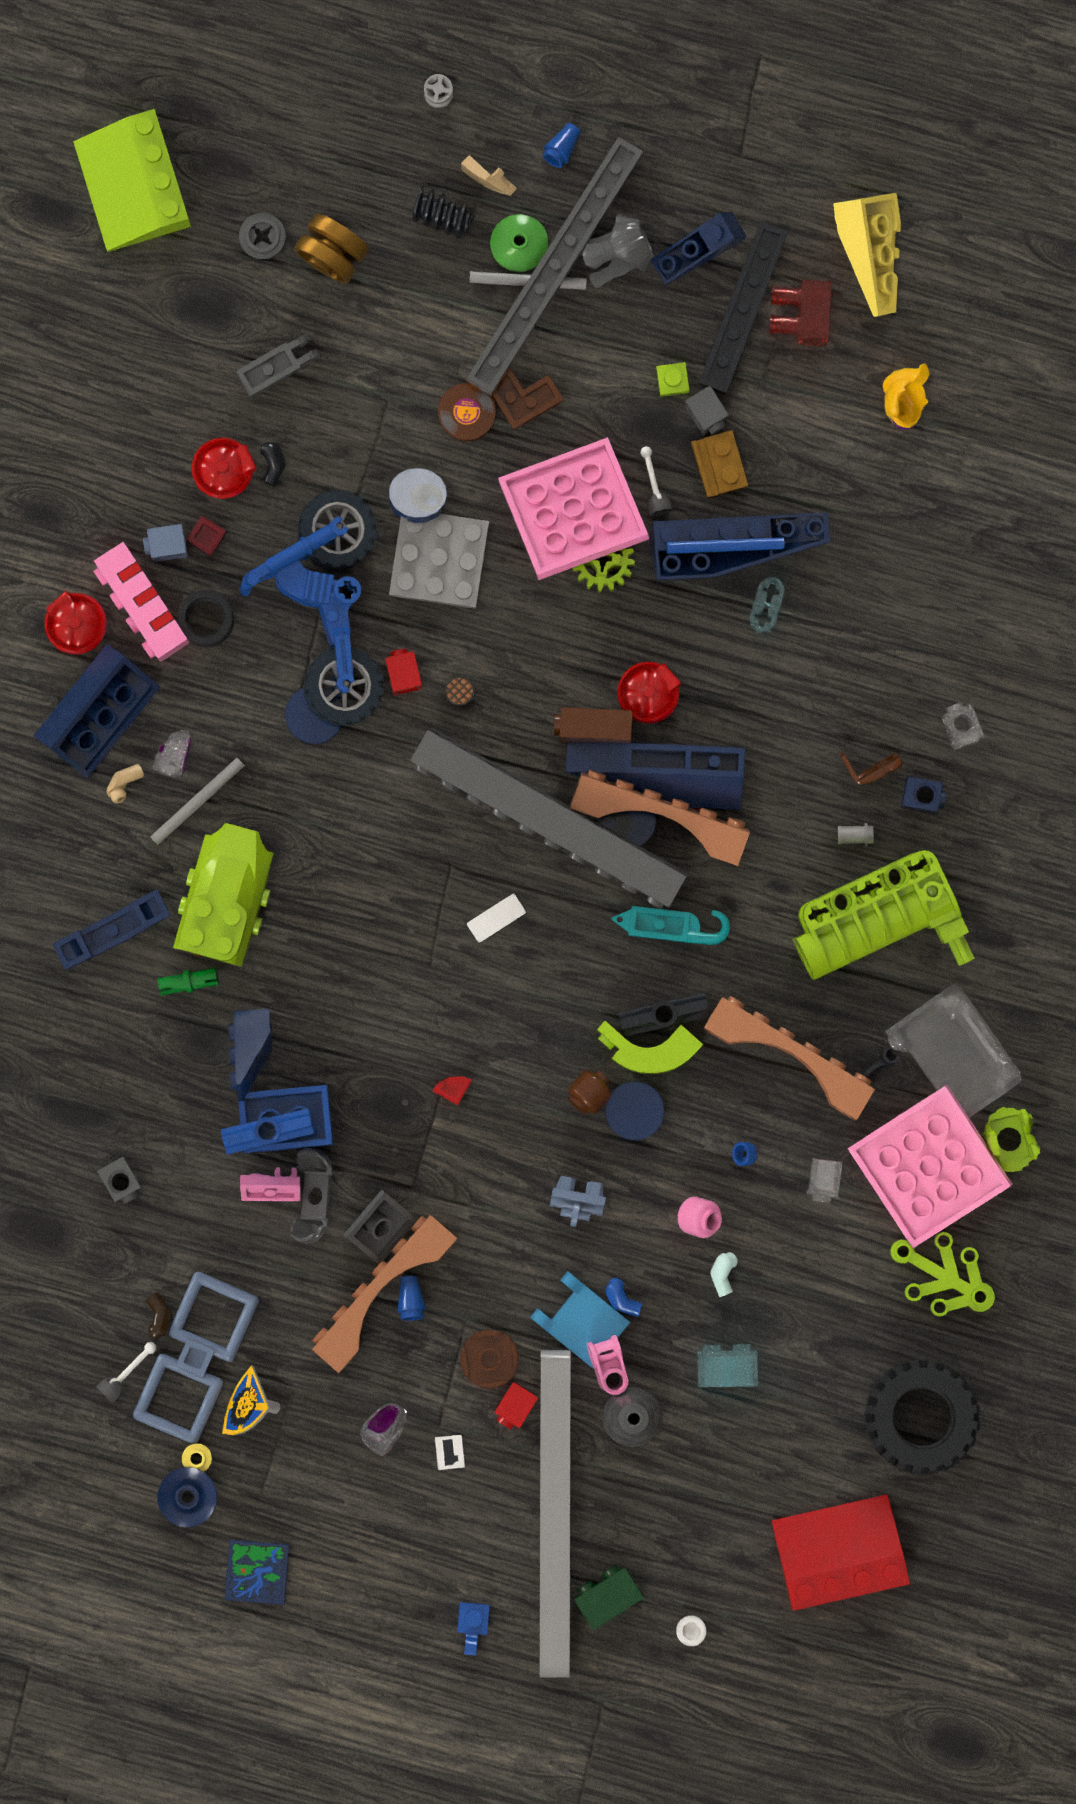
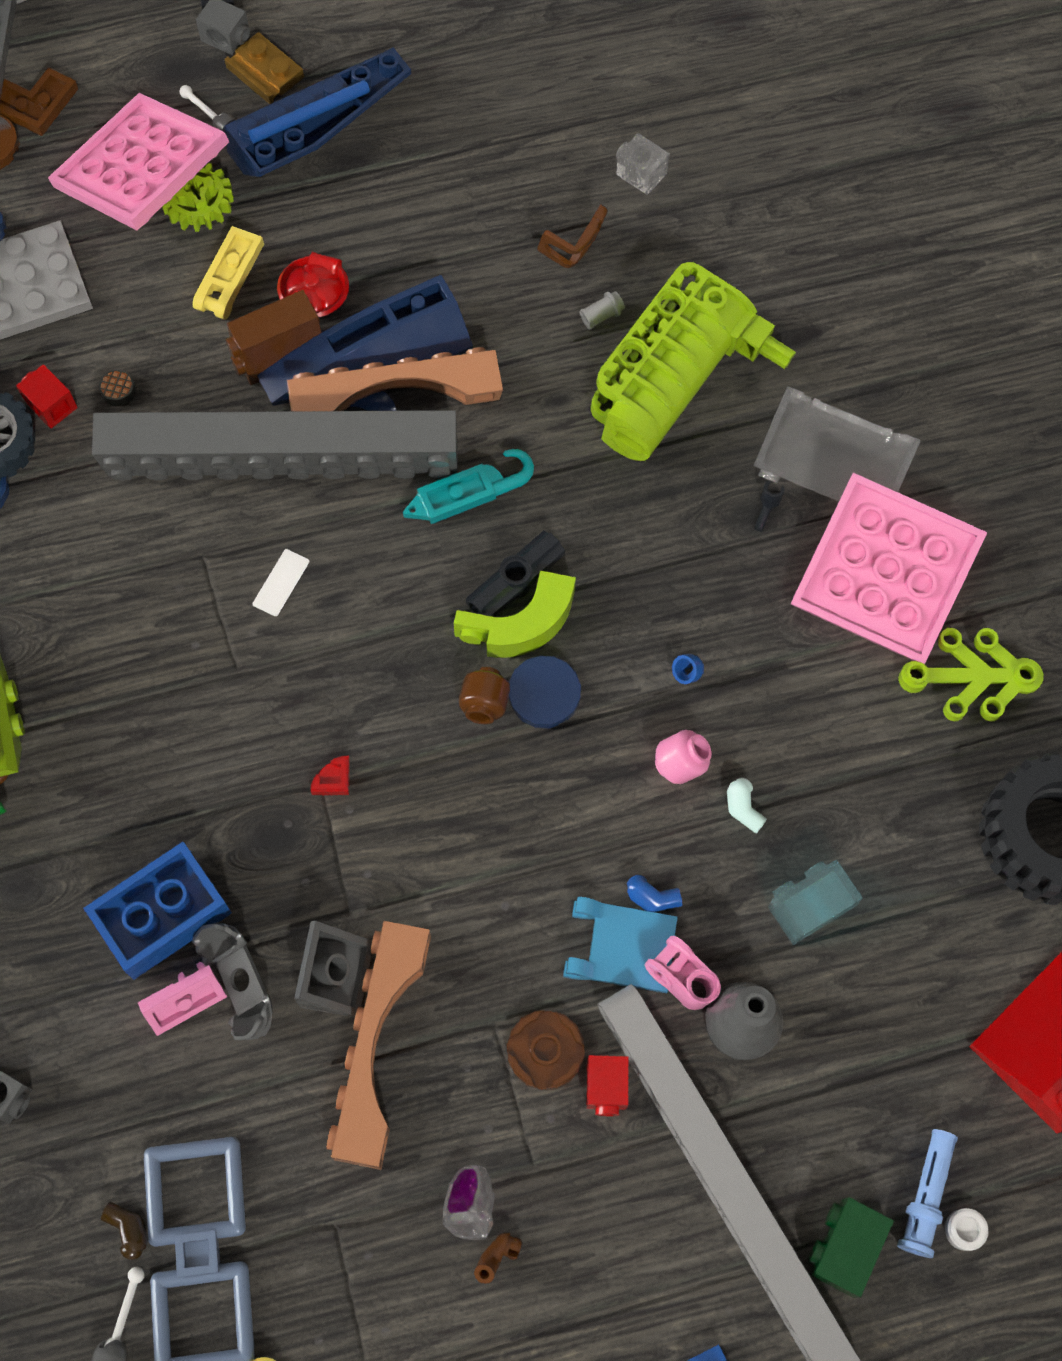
camera: 30 degrees left, 15 degrees down
blue piece [221,1108,314,1155] -> none
shield [222,1365,280,1436] -> none
dark blue slope [229,1009,272,1101] -> none
blue cone [397,1276,426,1321] -> none
white sticker [435,1435,465,1470] -> none
sand blue hips [550,1176,606,1227] -> none
lime plate [656,362,689,397] -> none
nougat arch [703,996,875,1121] -> none
clear light blue beam [749,577,785,633] -> none
clear brick [807,1158,843,1203] -> none
dark blue brick [900,776,946,815] -> none
lime piece [982,1107,1040,1172] -> none
none -> light yellow plate [193,226,264,320]
none -> reddish brown arm [474,1232,523,1284]
none -> light blue pin [897,1129,958,1258]

